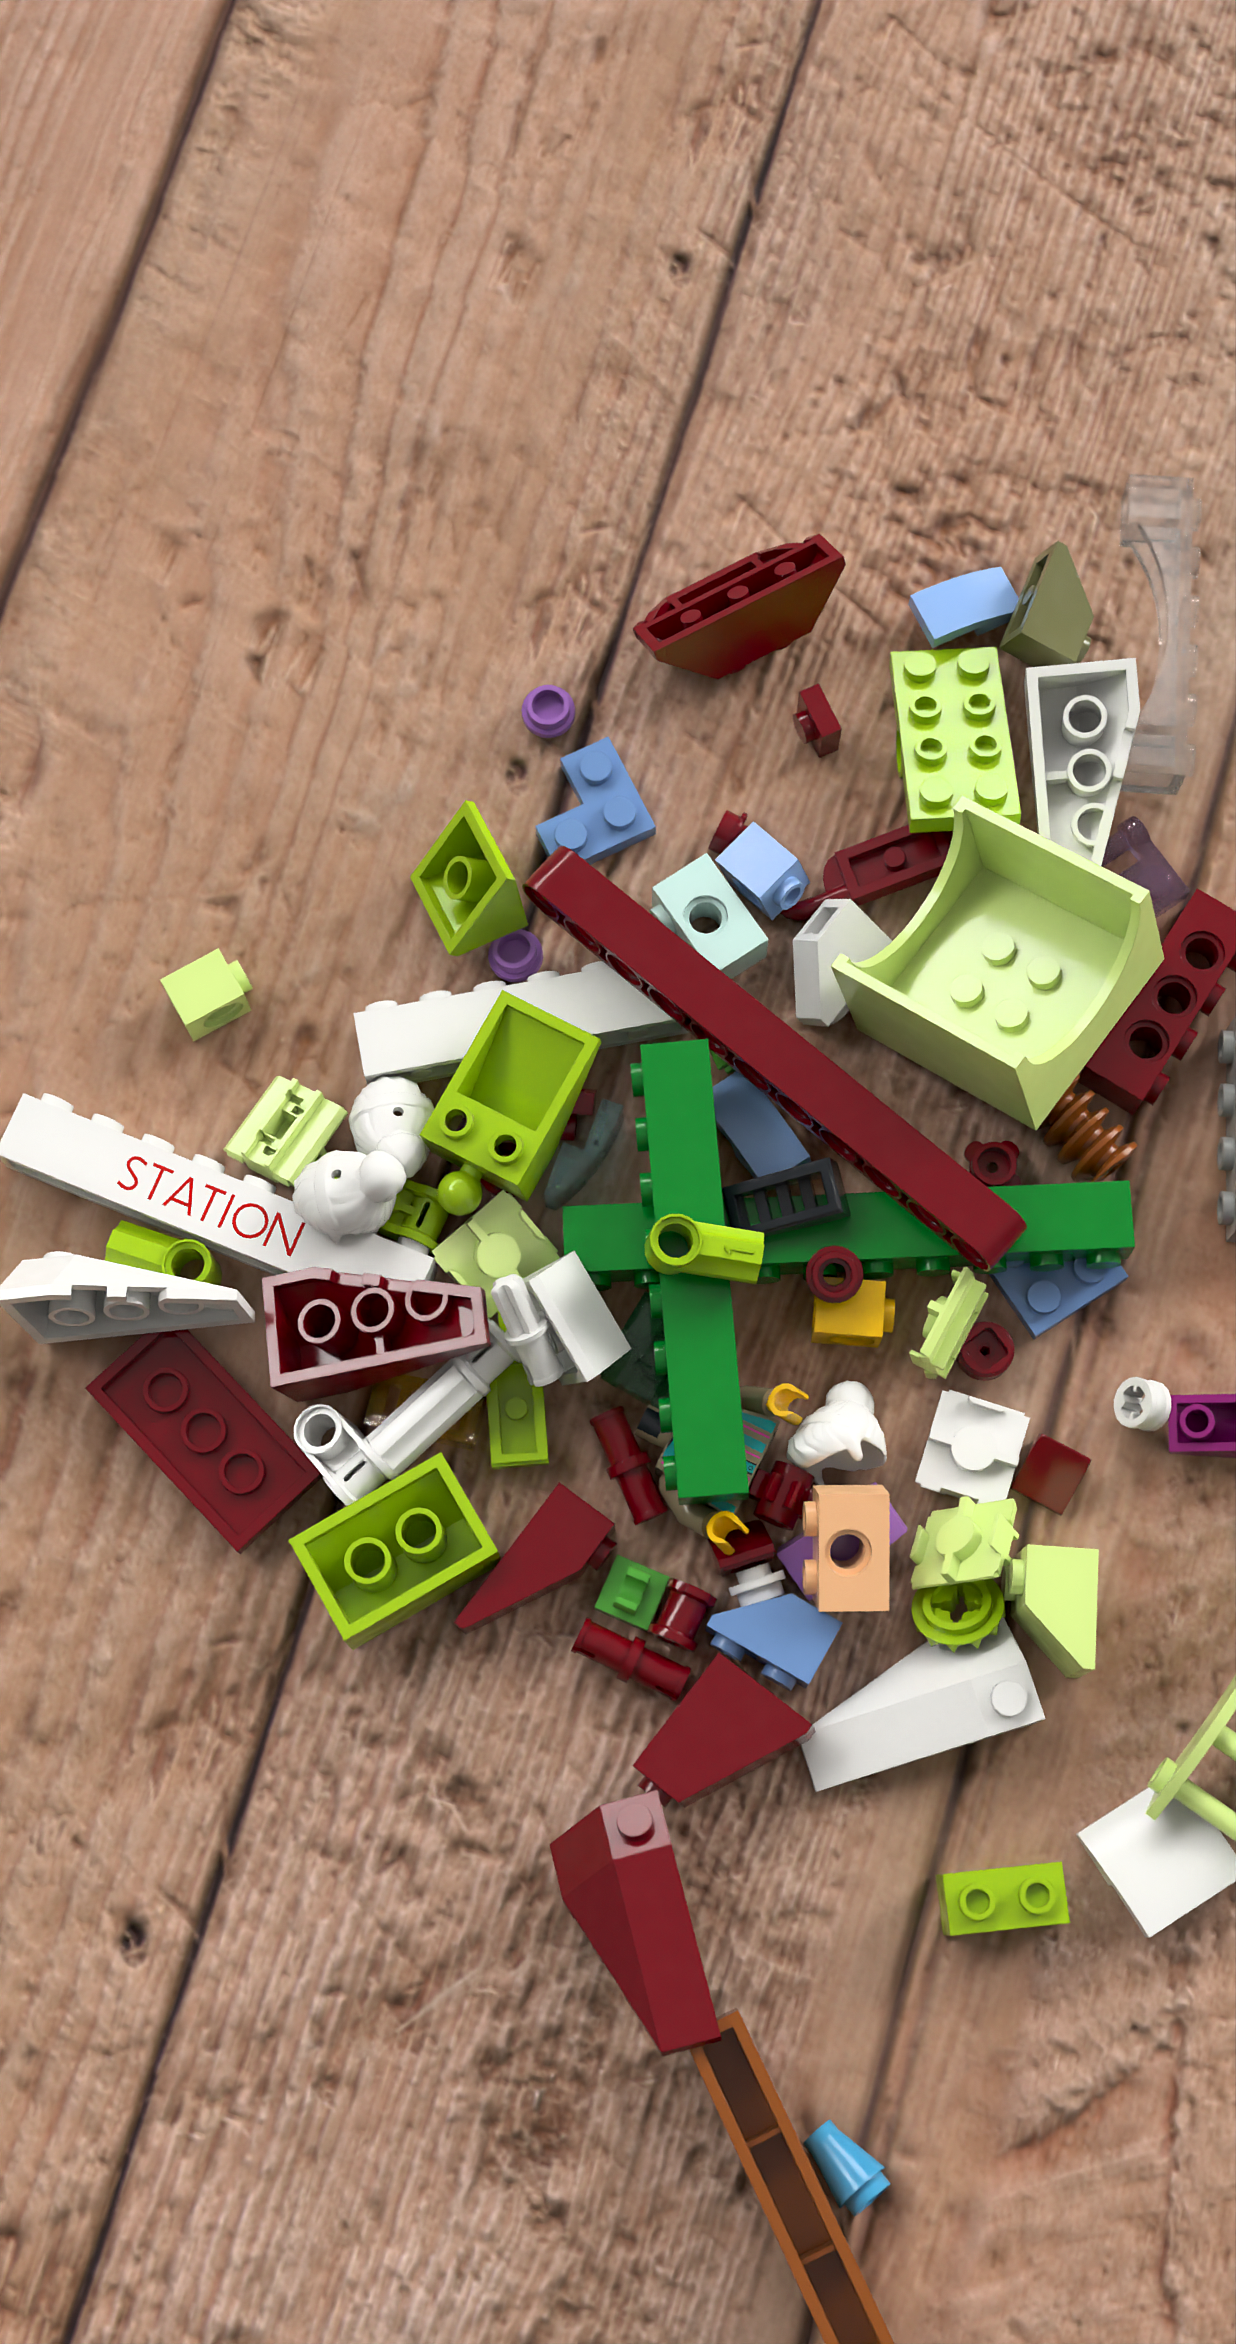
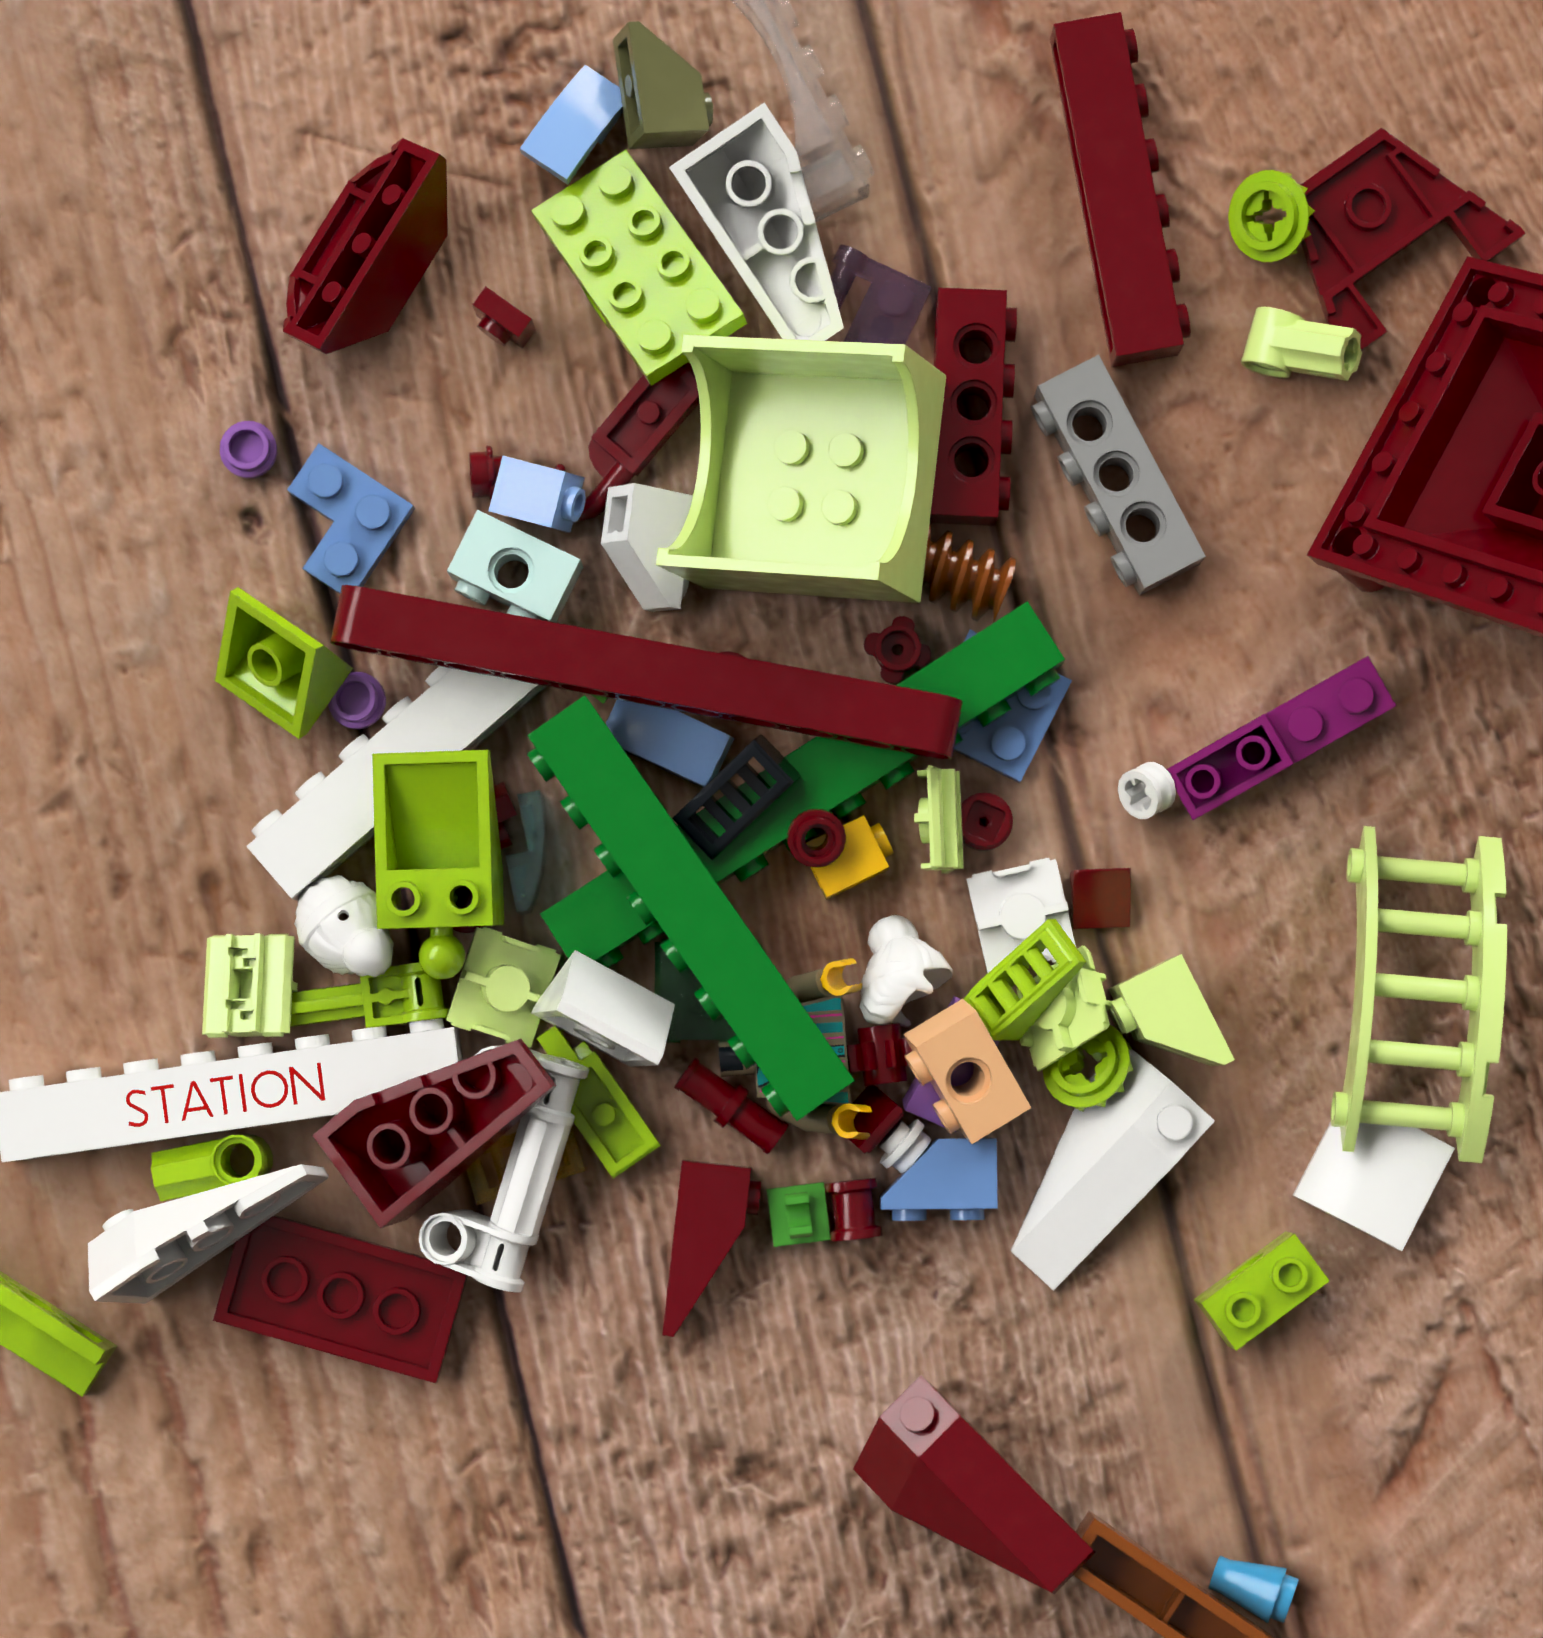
camera: 30 degrees left, 10 degrees up
yellowish green brick [160,948,253,1041] -> none
lime slope [289,1452,501,1650] -> none
white piece [292,1150,407,1243] -> none
white axle [491,1274,564,1387] -> none
dark red pin [571,1617,691,1702] -> none
dark red slope [632,1653,816,1808] -> none
lime piece [645,1214,764,1284] -> none
none -> lime slope [964,919,1087,1041]

